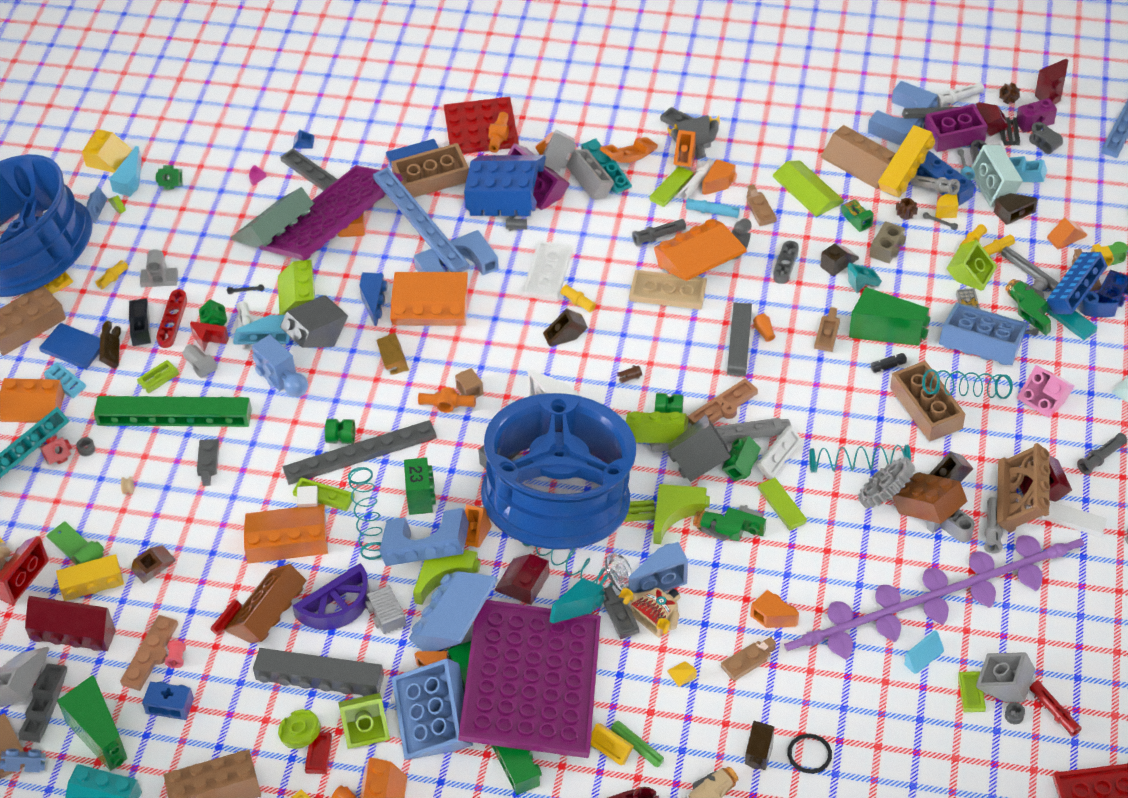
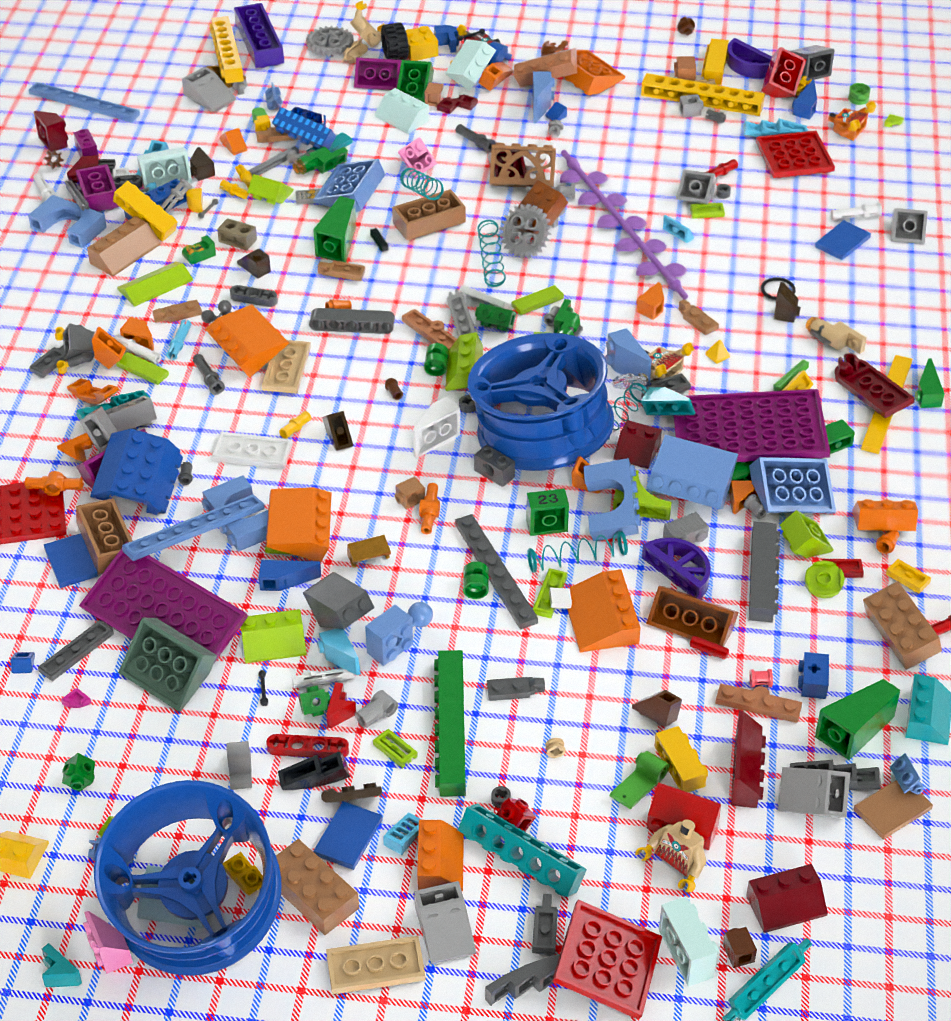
camera: 95 degrees left, 5 degrees down
medium azure slope [109,146,142,197] -> none
dark grey slope [667,415,731,482] -> none
teal slope [847,263,882,293] -> none
reddish brown gear [895,198,918,220] -> none
dark brown slope [929,451,974,482] -> none
dark grey piece [1029,122,1063,154] -> none

